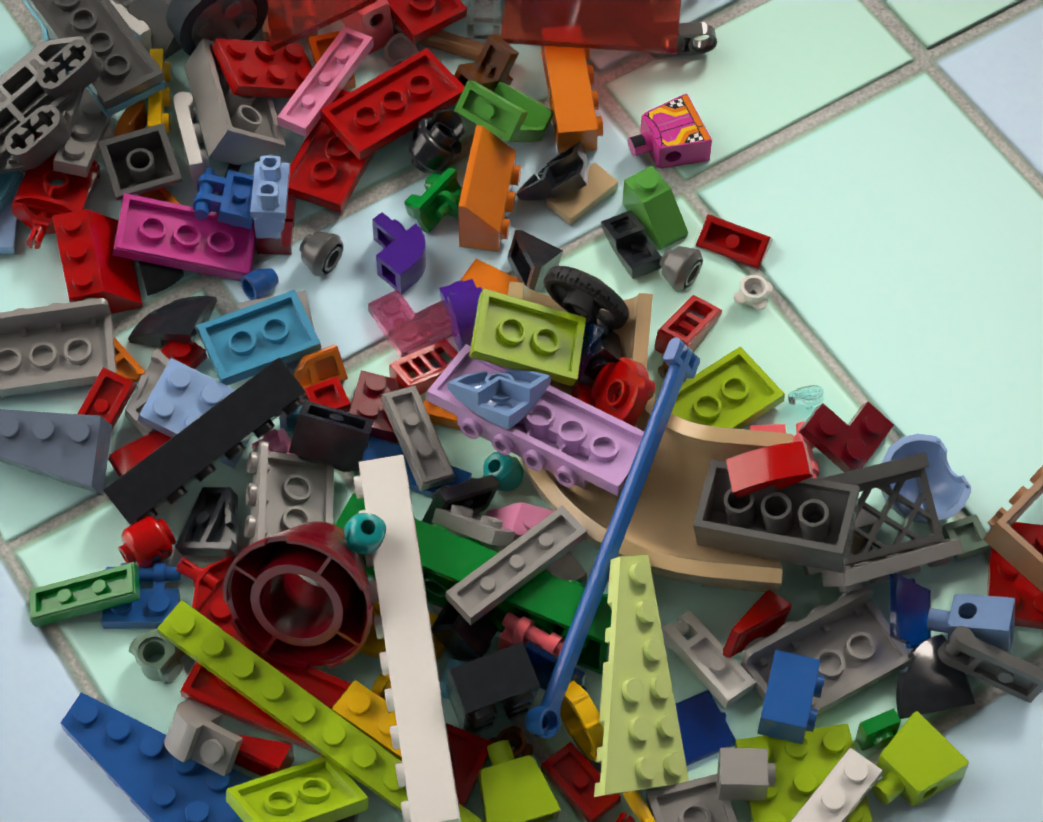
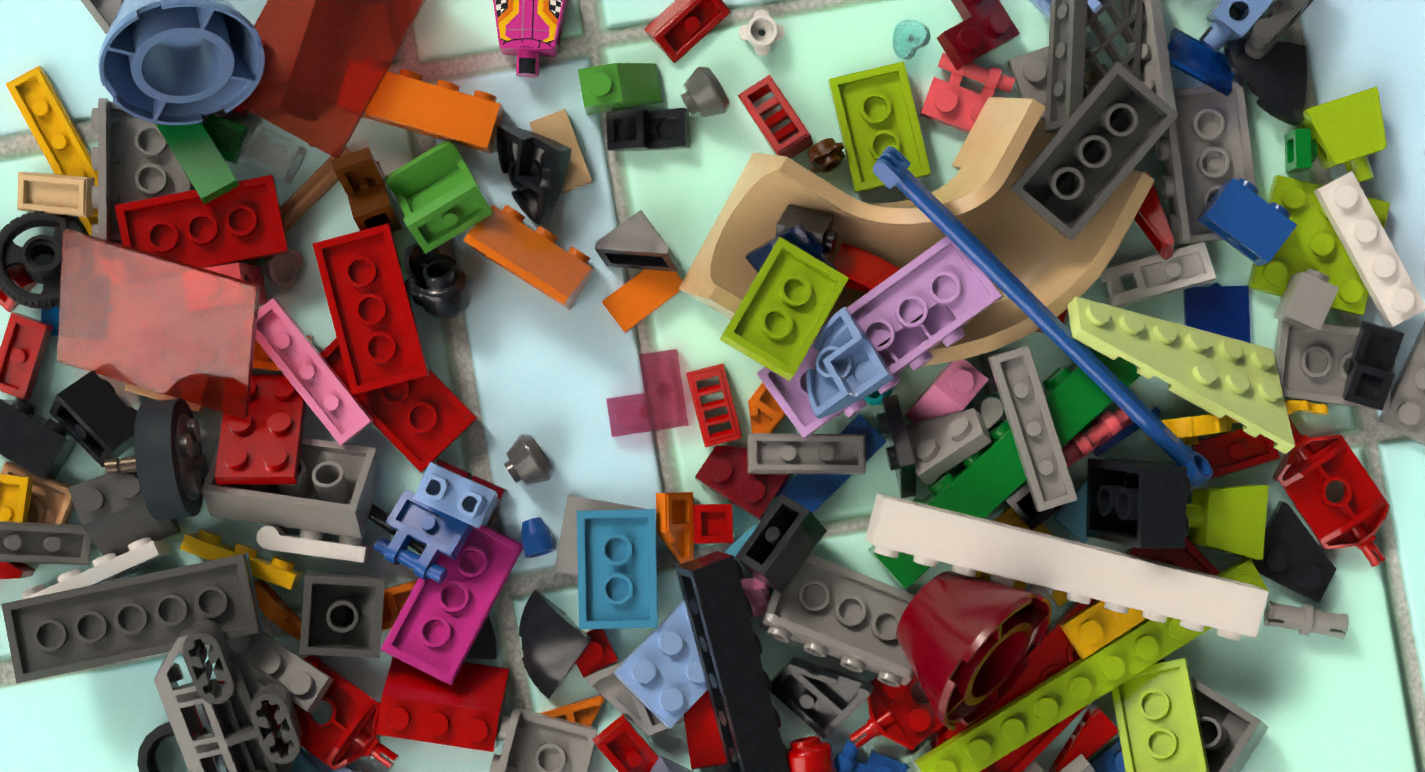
camera: 70 degrees left, 30 degrees up
teal piece [344,513,386,555] -> none
dark purple brick [372,212,426,295] -> none
green hips [404,167,462,233] -> none
dark purple brick [439,279,482,351] -> none
black wheel [543,266,629,330] -> none
red plate [591,357,656,427] -> none
red slope [726,441,814,498] -> none

